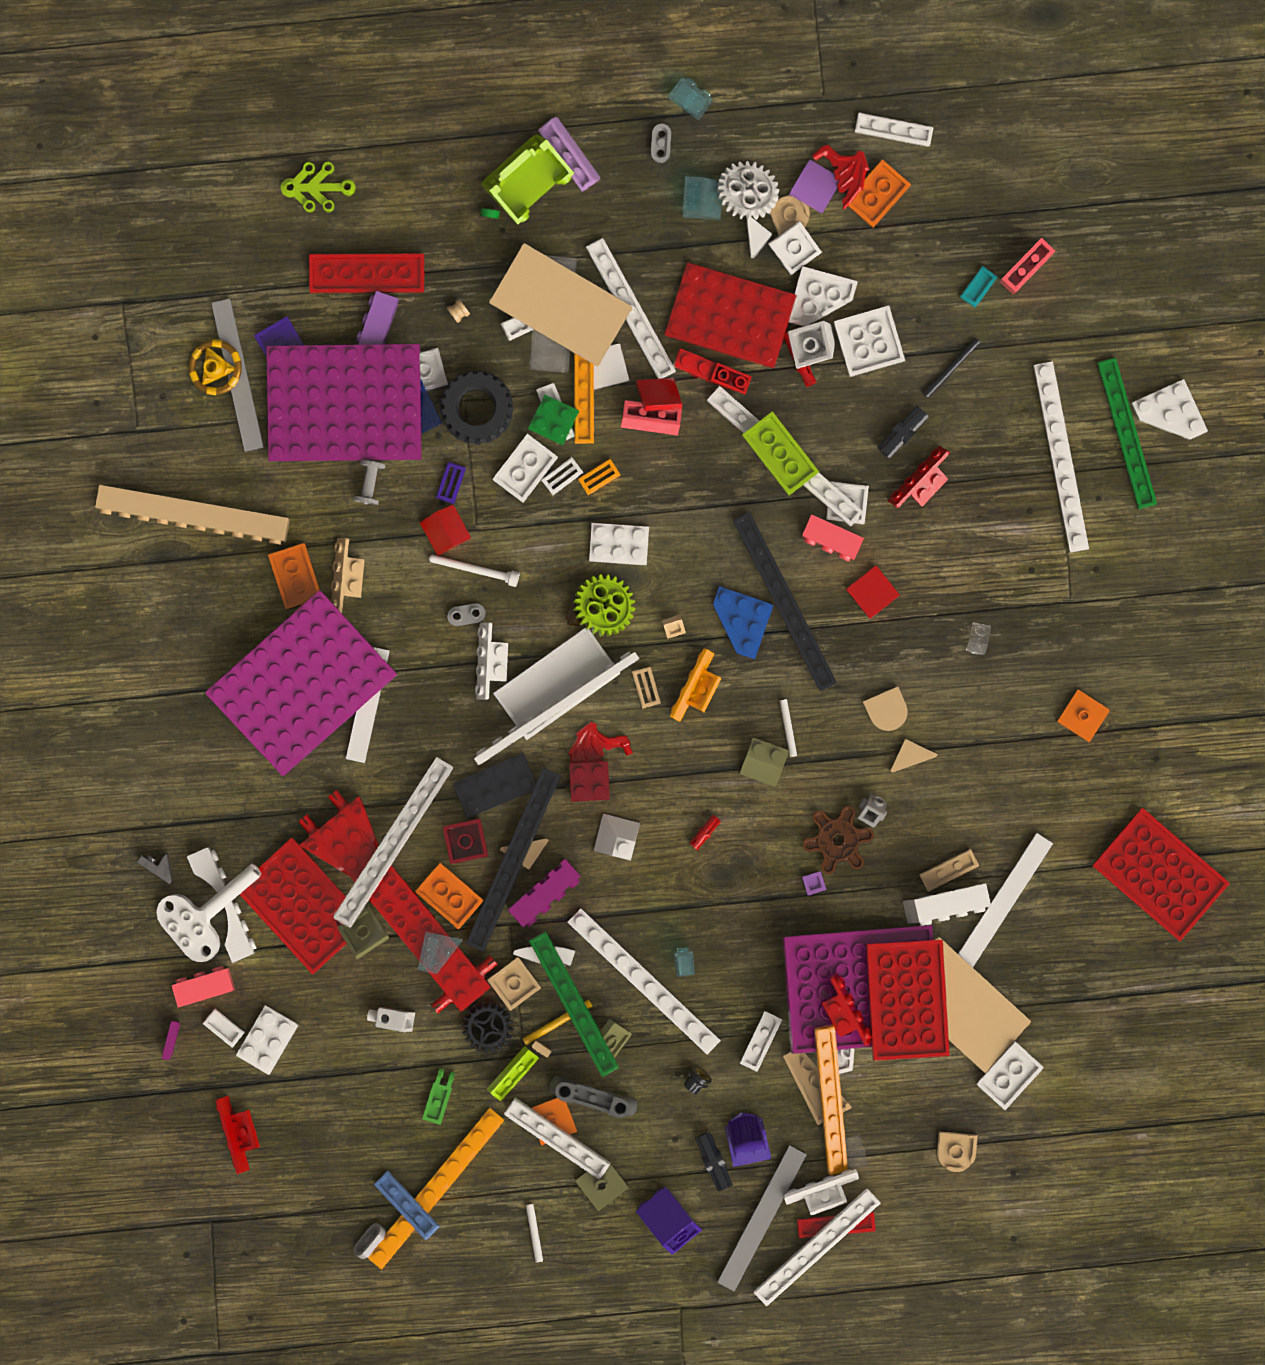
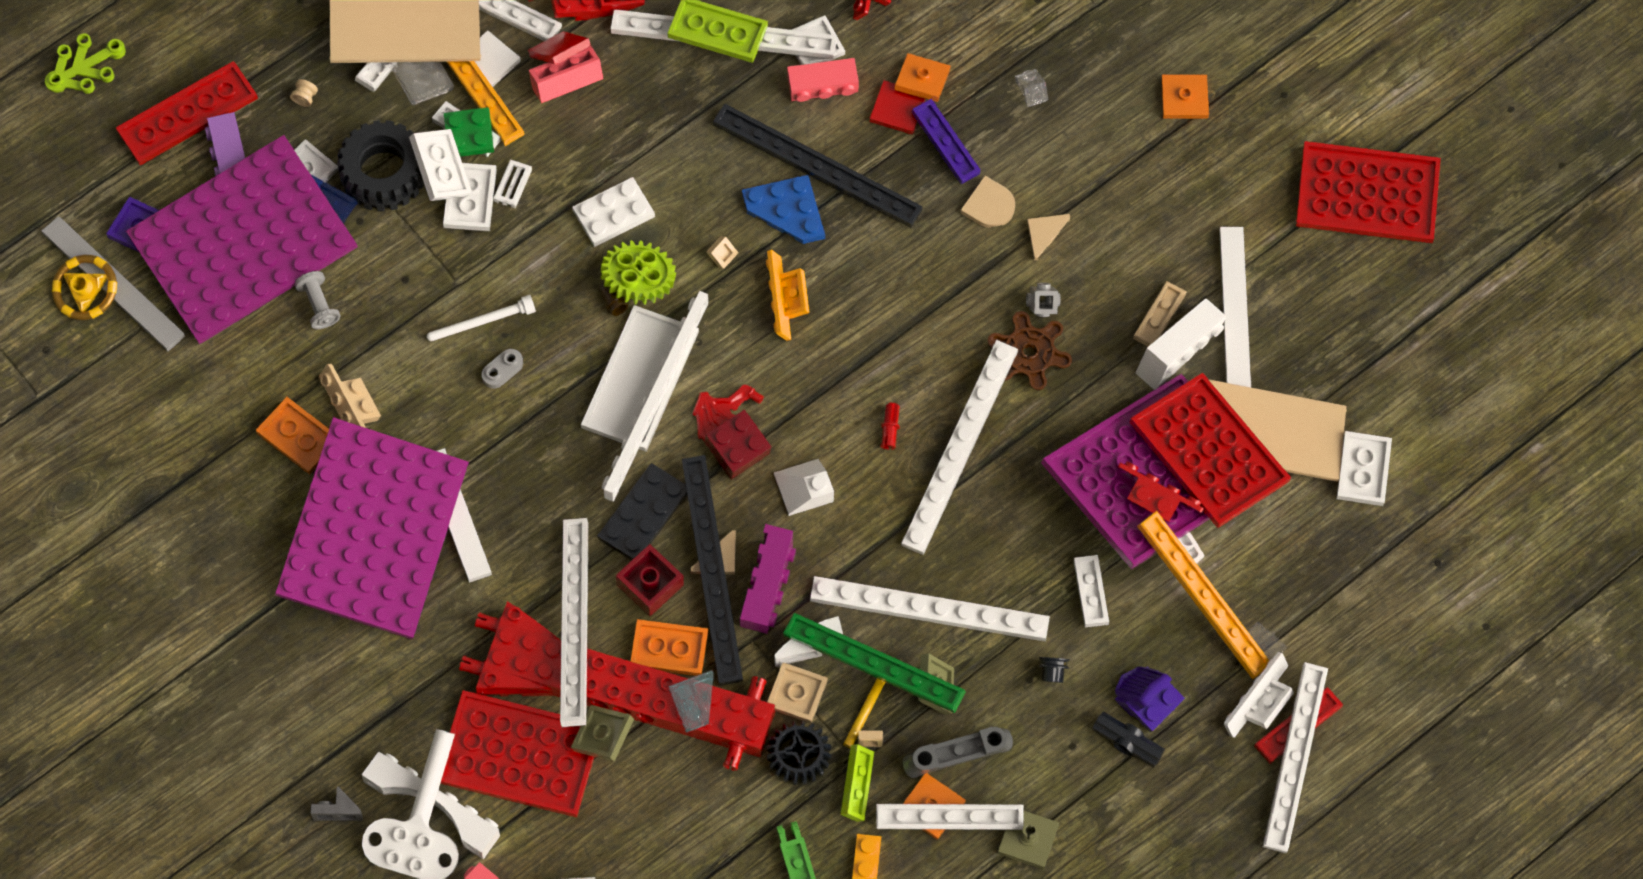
camera: 35 degrees left, 20 degrees down
tan brick [95,485,290,545] -> none
white torso [367,1007,415,1032] -> none
red slope [420,505,471,556] -> none
dark purple tile [436,462,466,504] -> none
white bracket [475,622,508,700] -> none
light orange tile [578,459,620,495] -> none
tan tile [632,667,661,709] -> none
dark purple slope [636,1187,702,1255] -> none
clear light blue brick [673,947,695,977] -> none
light grey tile [717,1145,807,1291] -> none
olive slope [740,738,789,787] -> none
white bar [780,699,797,757] -> none
tan wing [783,1052,852,1125] -> none
medium lavender plate [802,871,826,895] -> none
tan tile [937,1131,978,1172] -> none
none -> white plate [409,129,472,201]
none -> orange plate [894,53,951,102]
none -> white plate [902,340,1018,555]
none -> dark purple plate [912,99,981,184]

